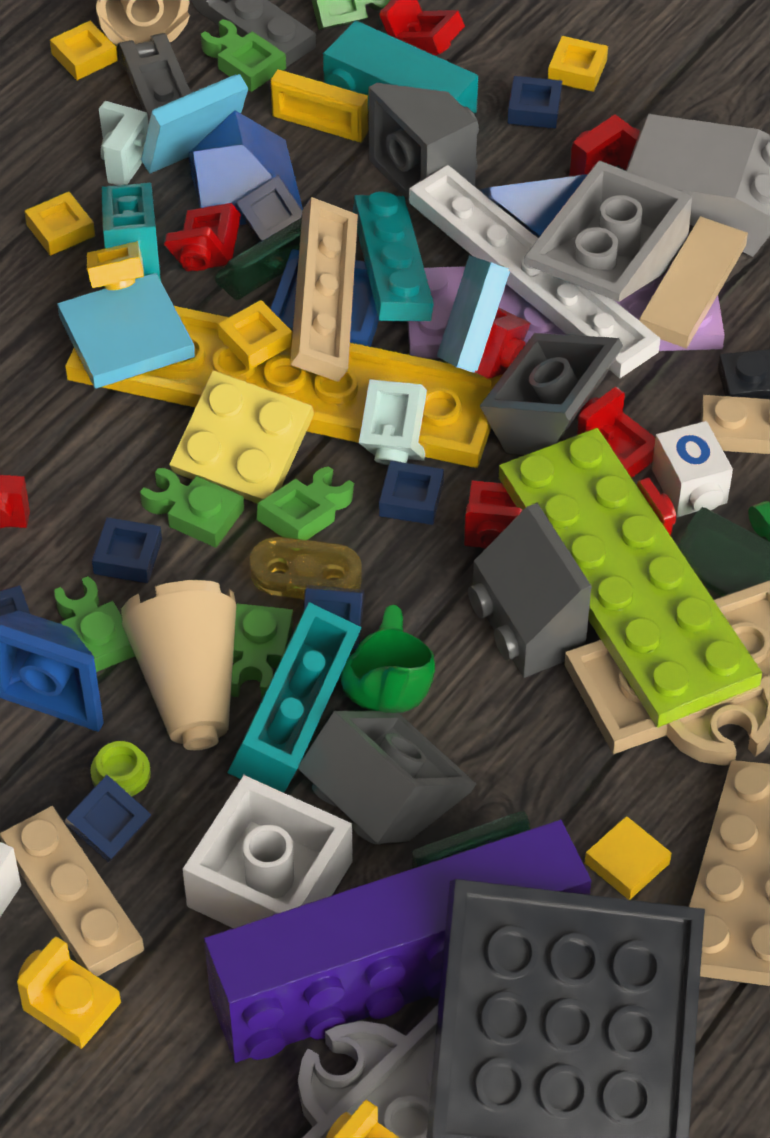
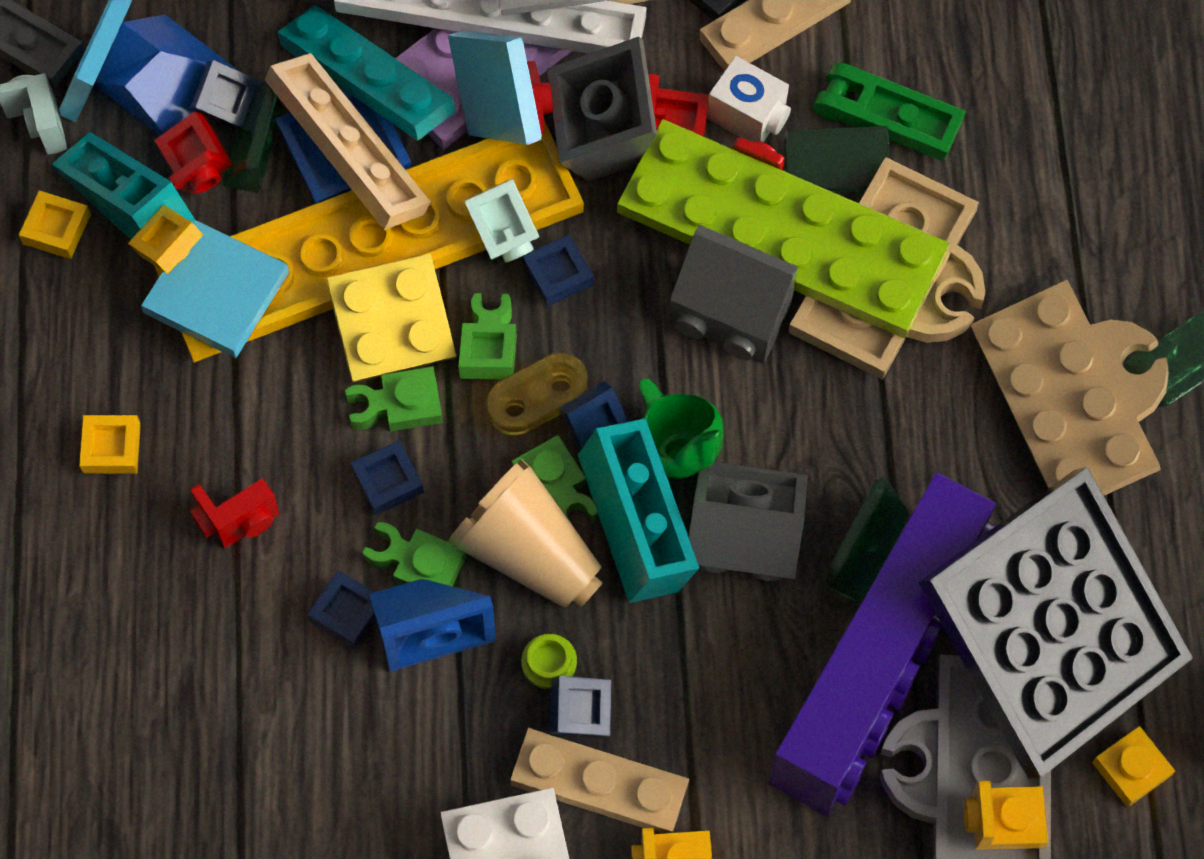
camera: 40 degrees left, 15 degrees up
white brick [183,775,352,928] -> none
yellow plate [218,300,292,370] -> none
red bracket [464,480,523,549] -> none
yellow tile [585,816,672,900] -> none

